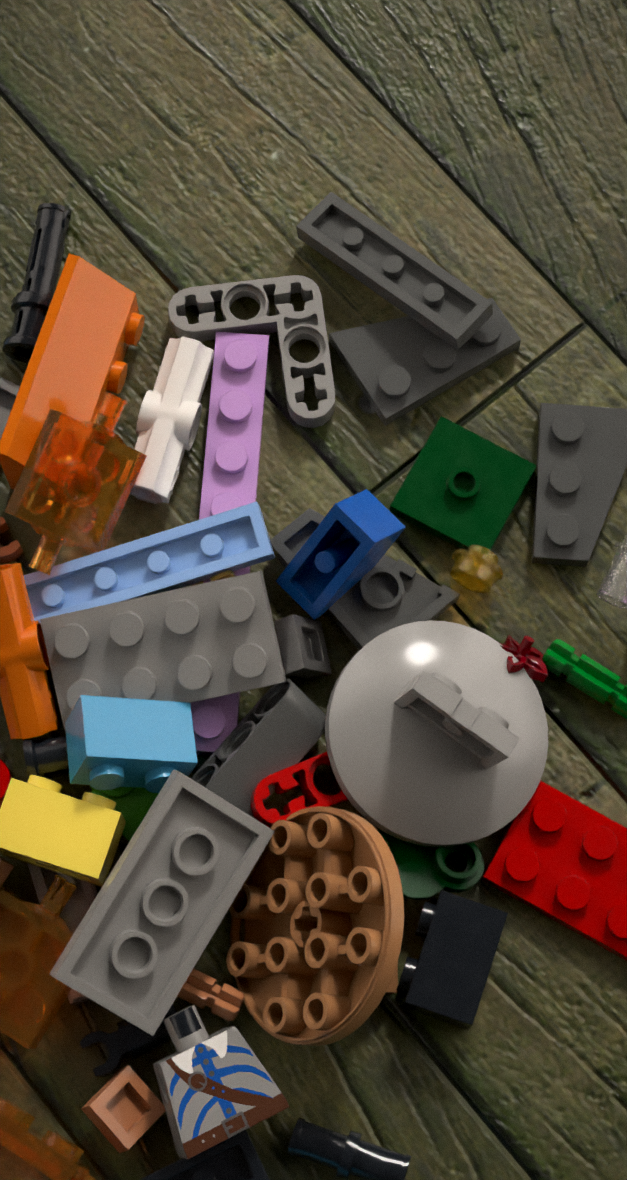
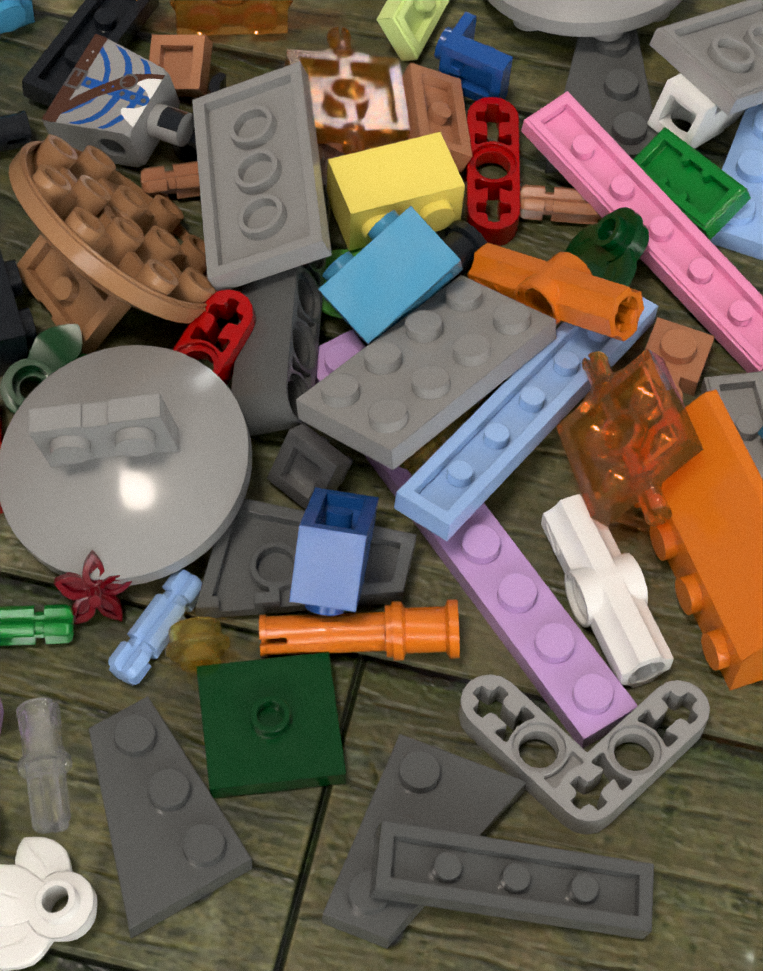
camera: 140 degrees right, 15 degrees down
none -> light blue axle [108,569,203,686]
none -> orange pin [259,599,460,661]

